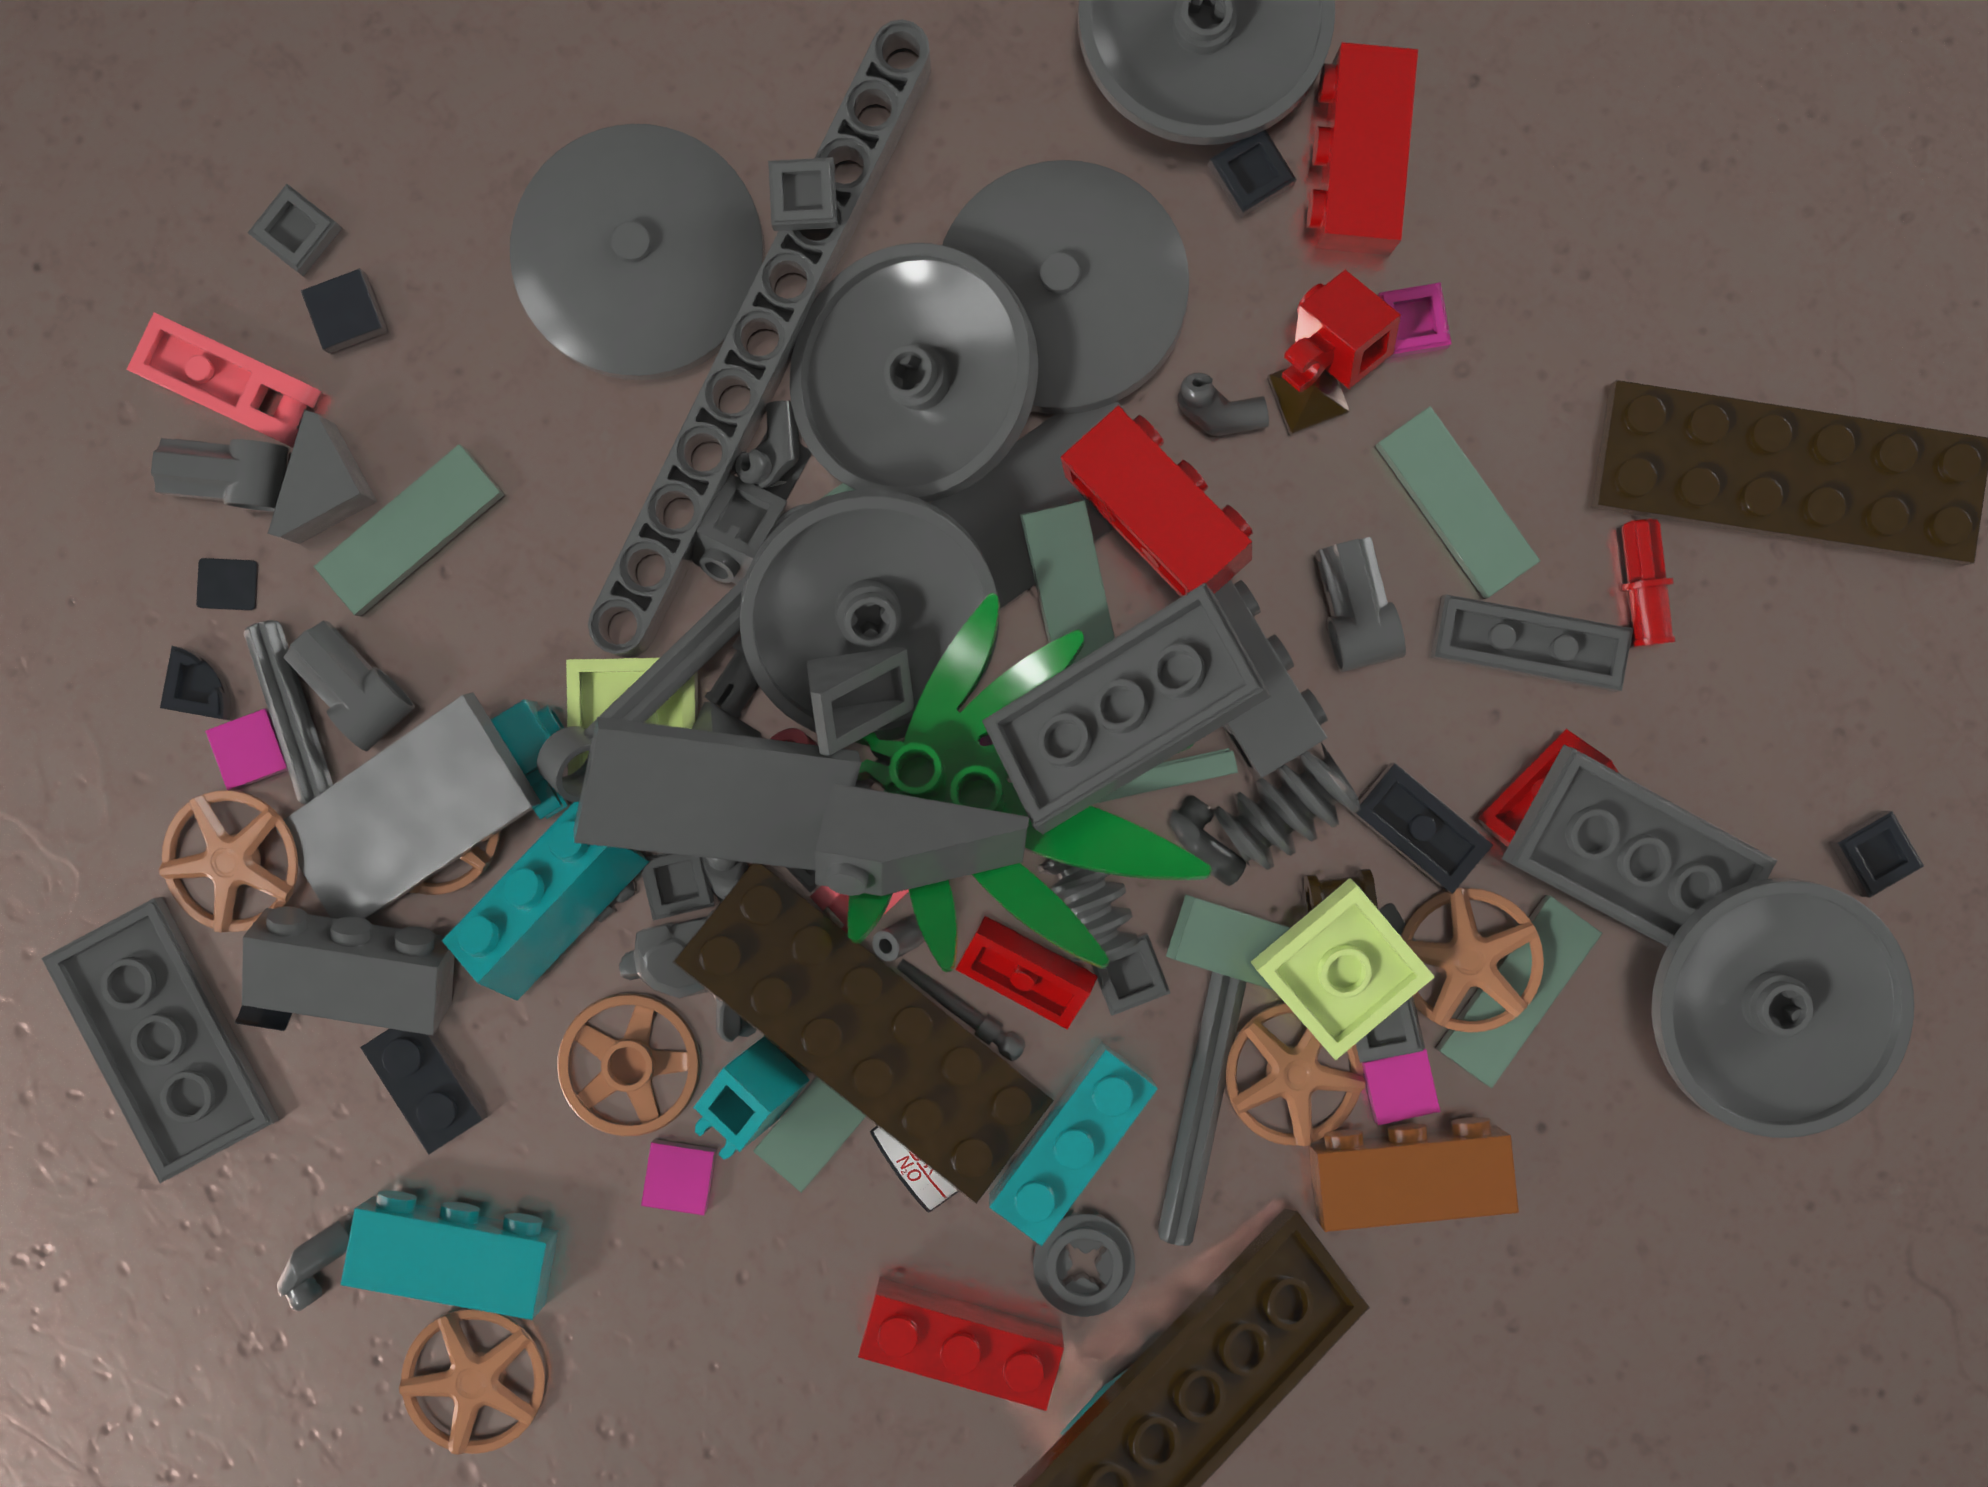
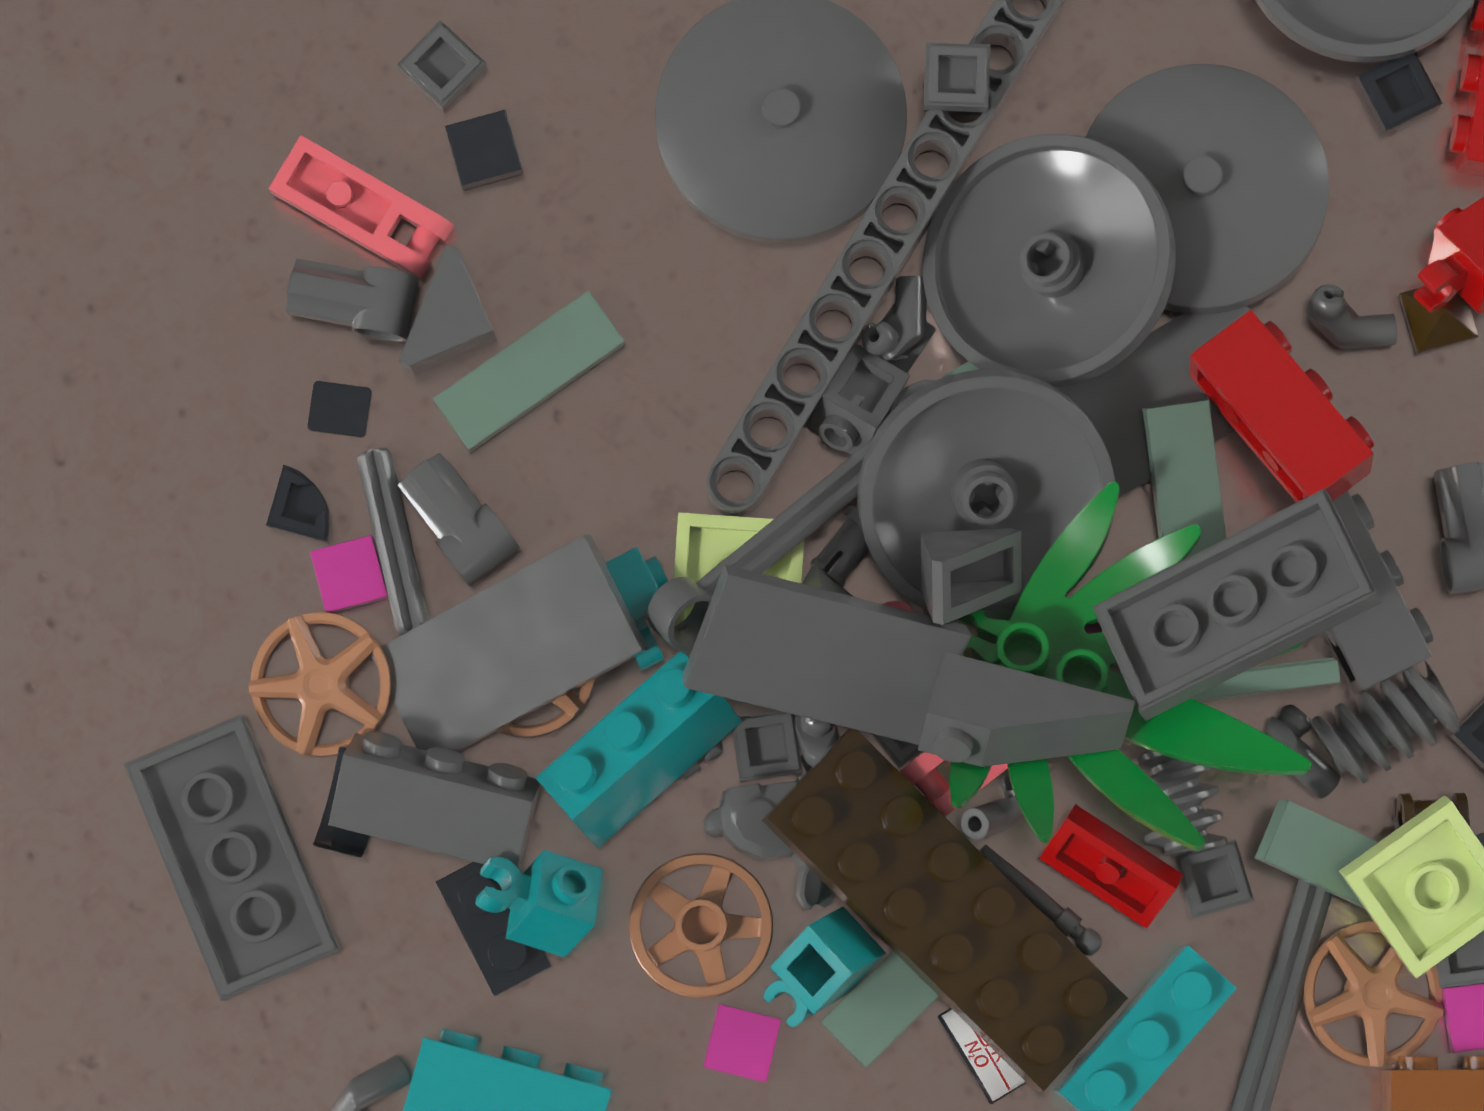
camera: 10 degrees right, 5 degrees down
none -> teal brick [475,850,603,957]

